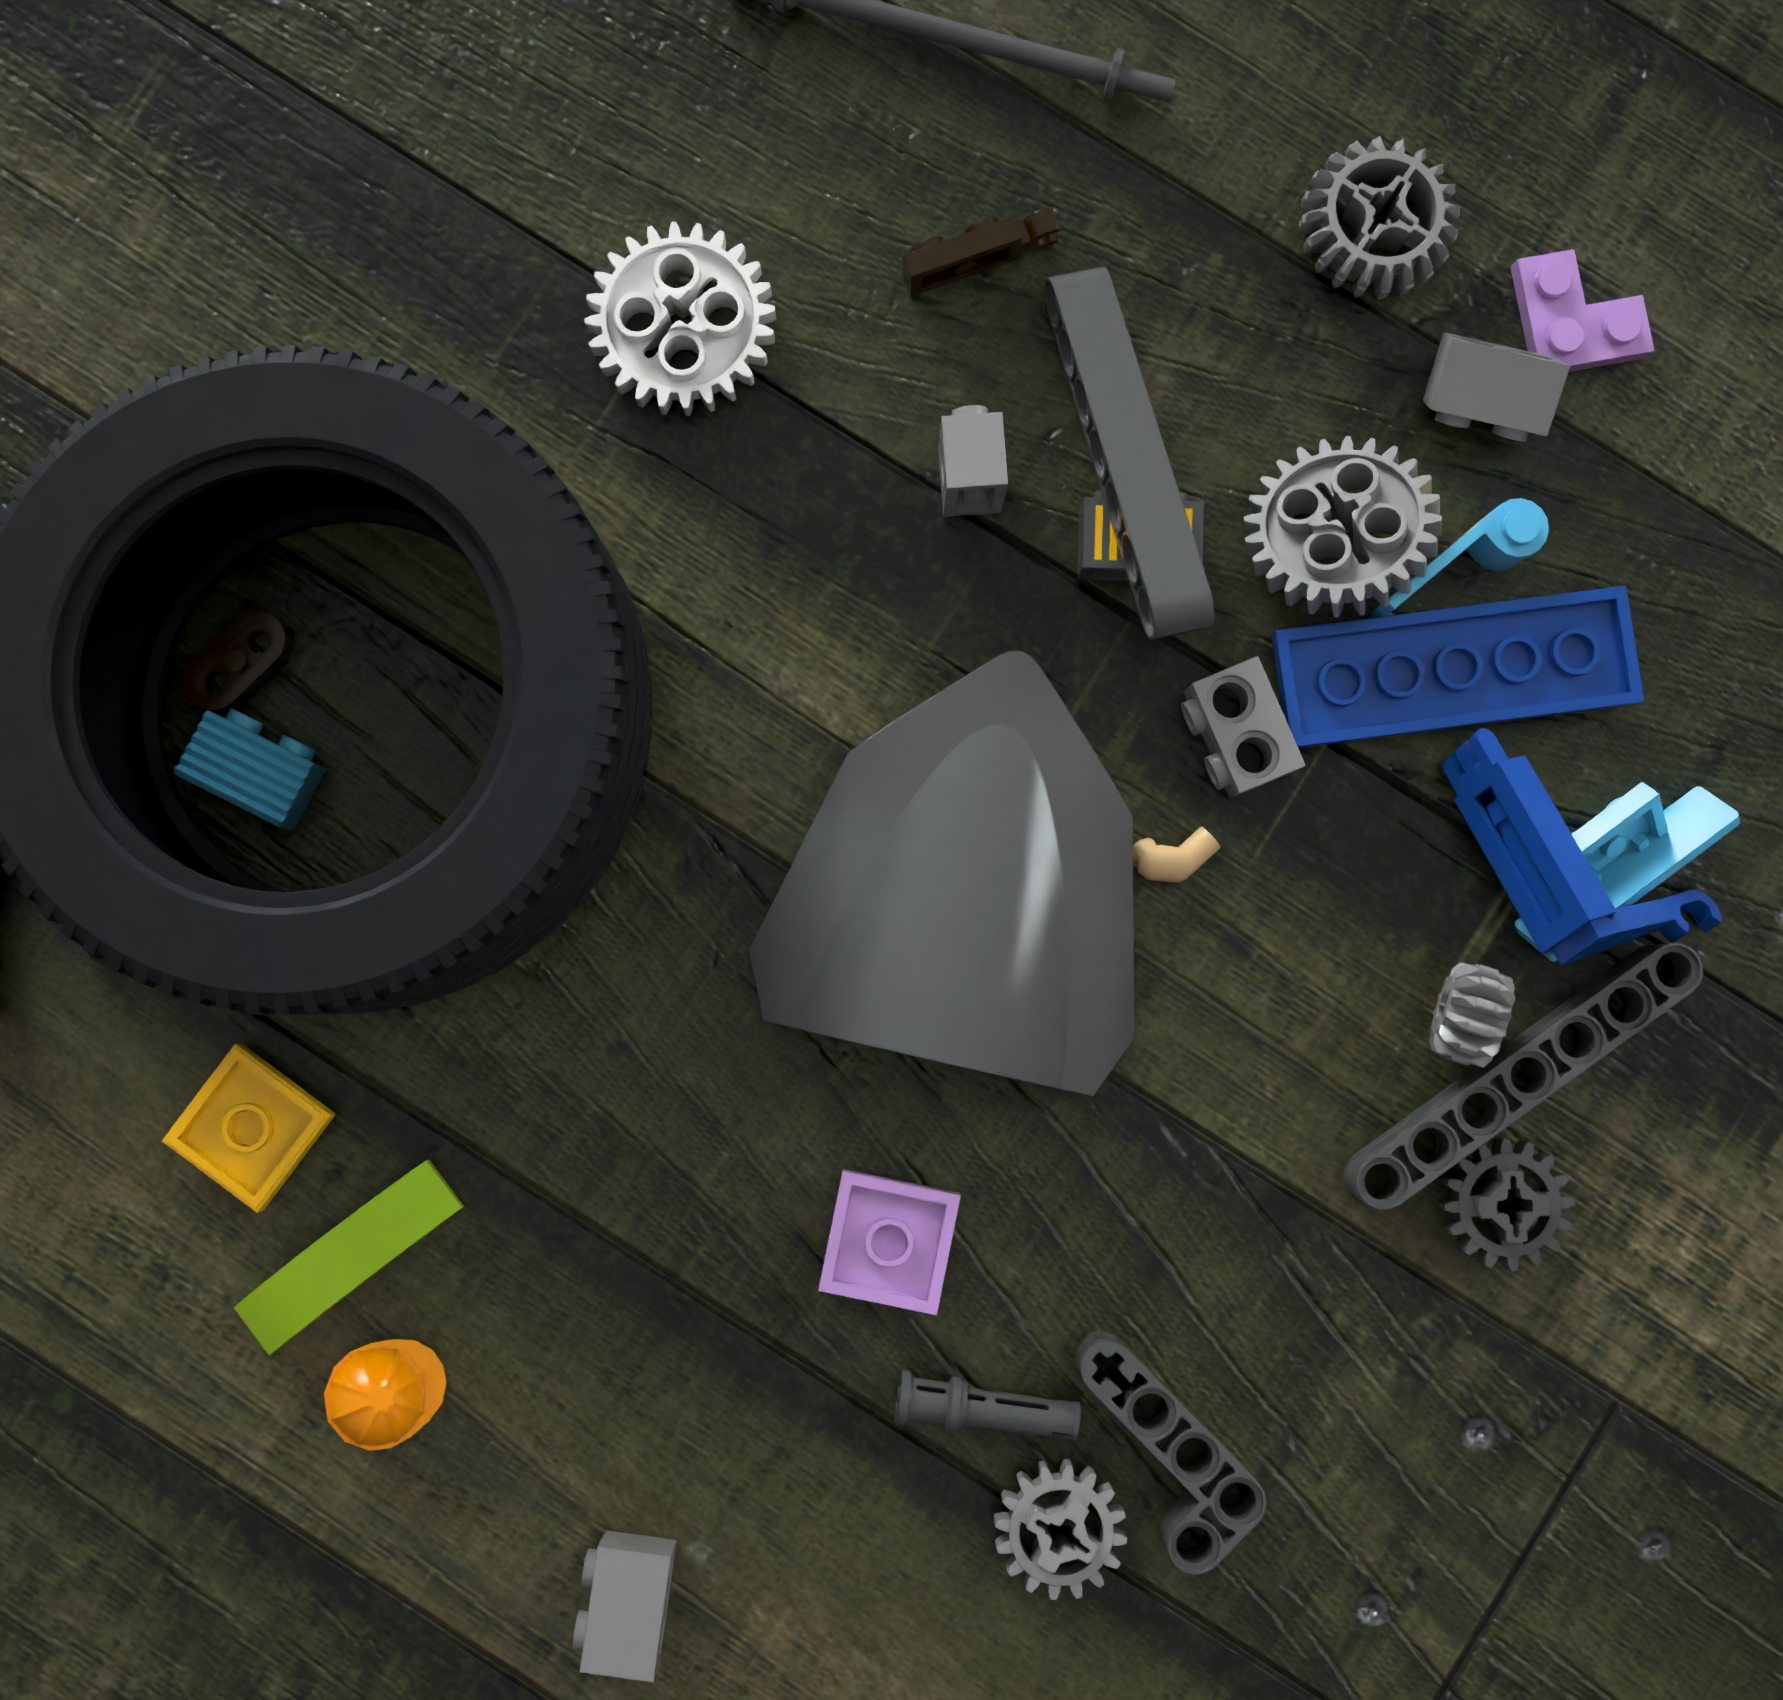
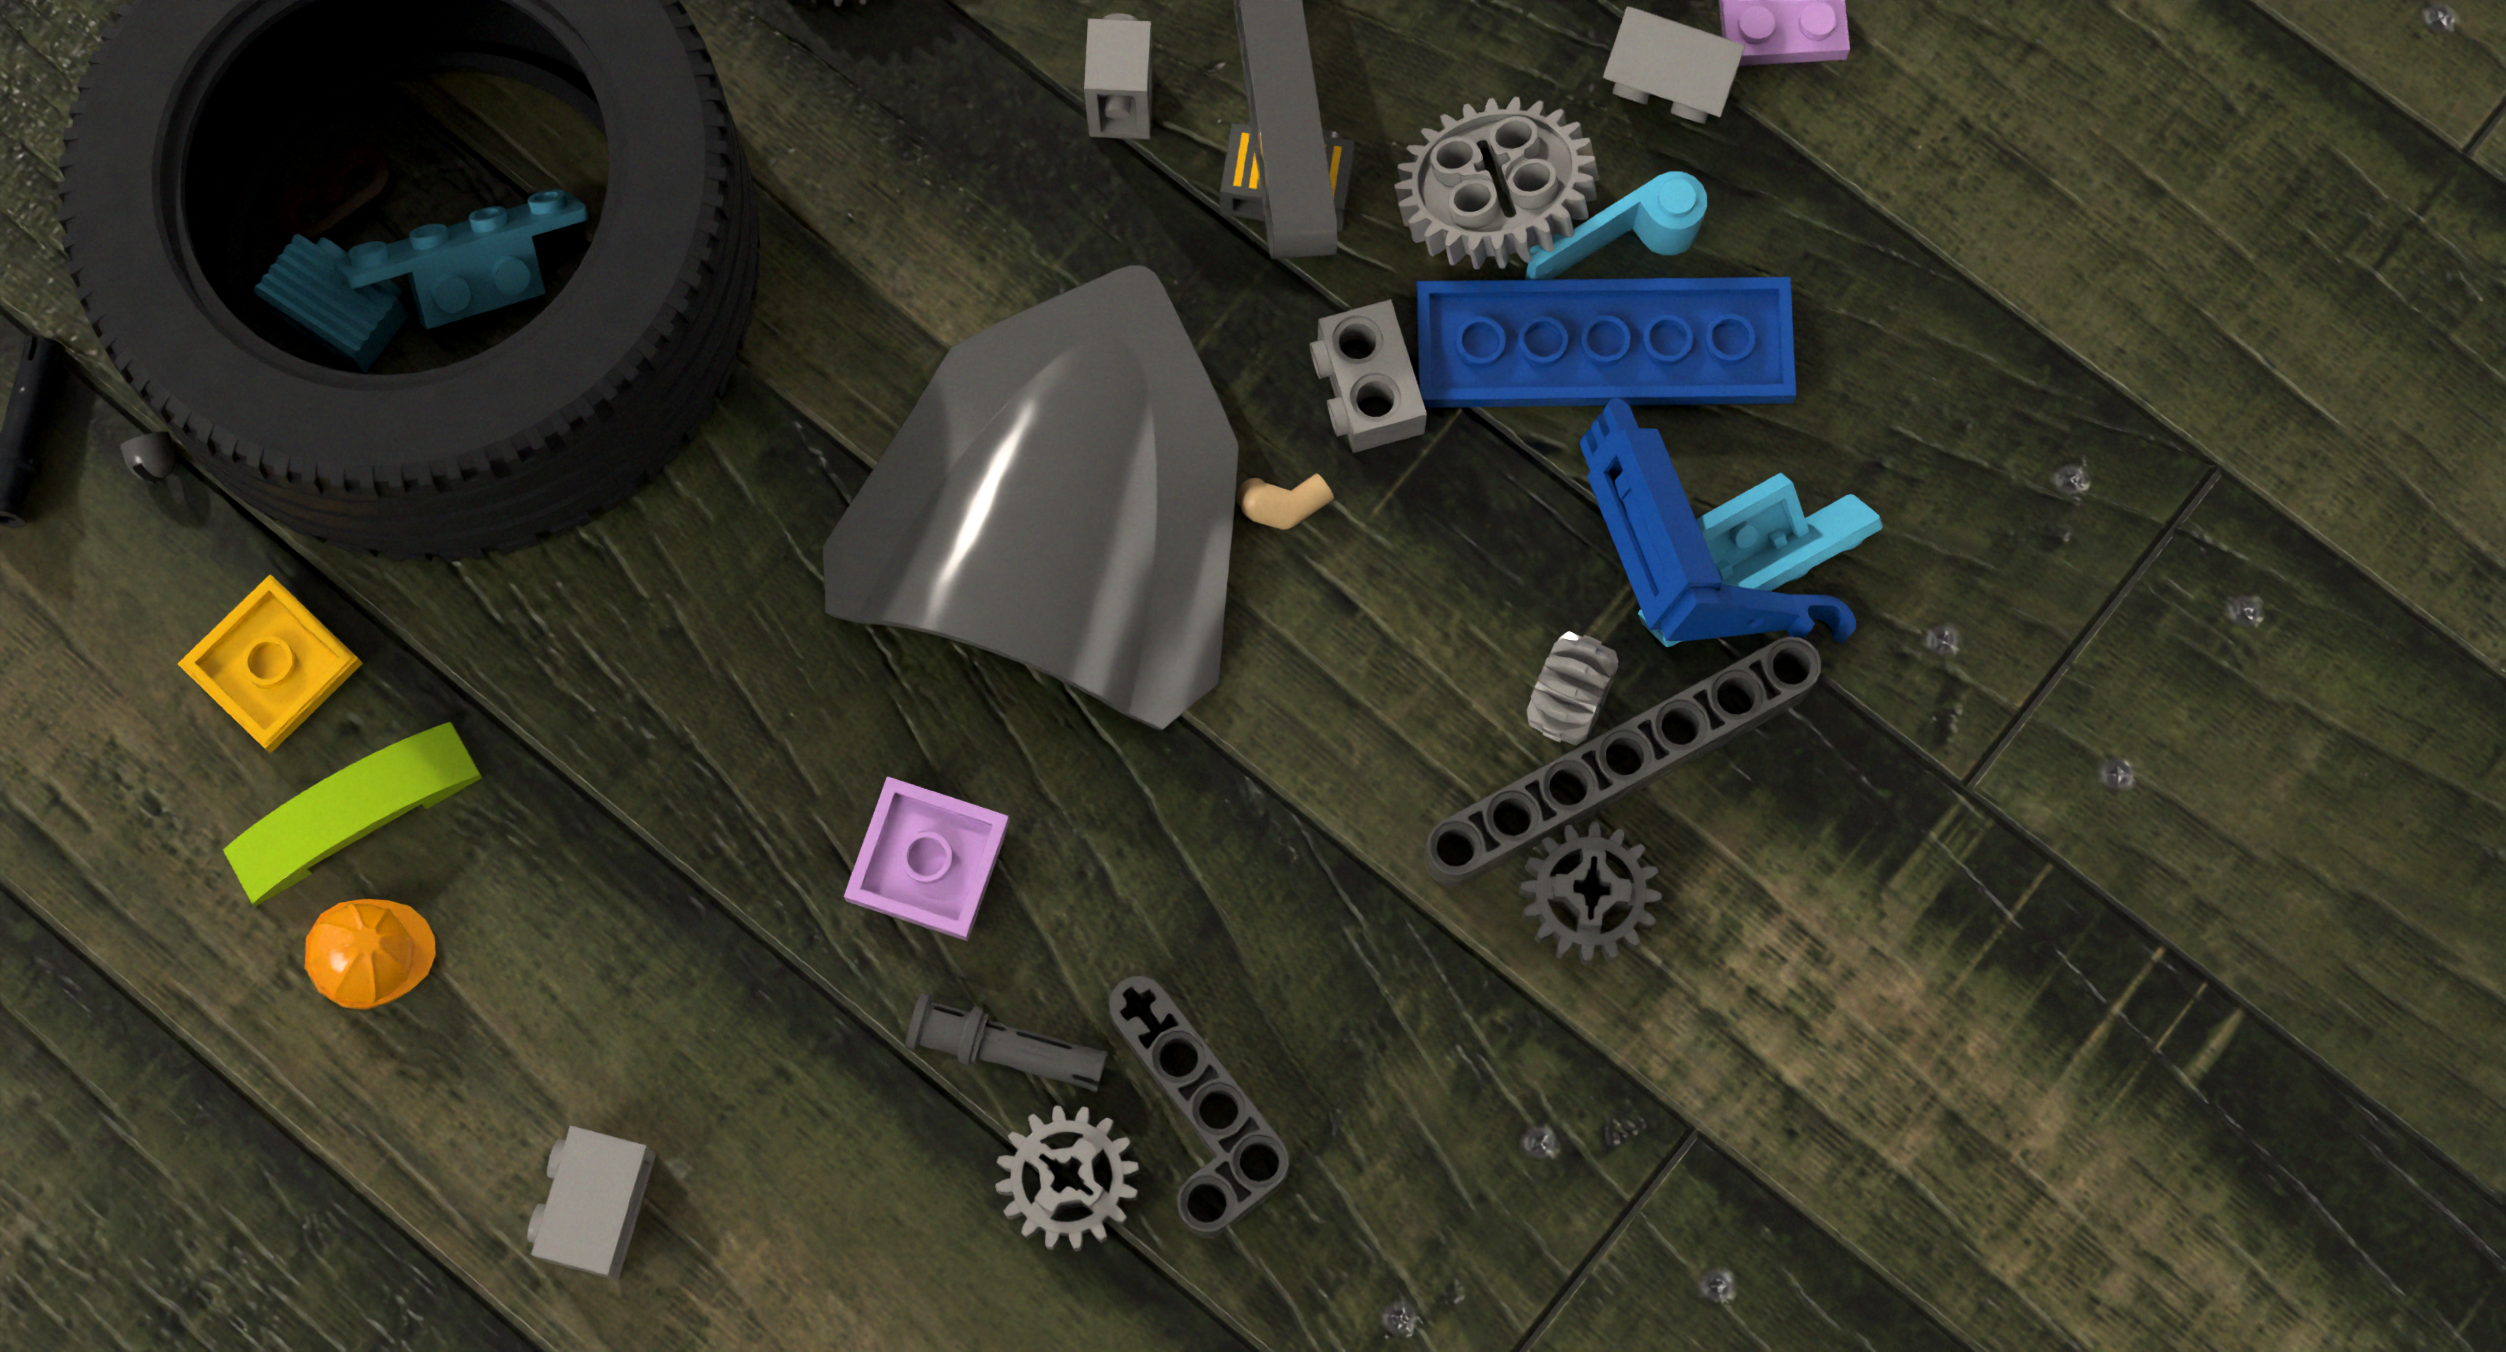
camera: 10 degrees right, 10 degrees down
none -> medium azure bracket [333,189,589,330]

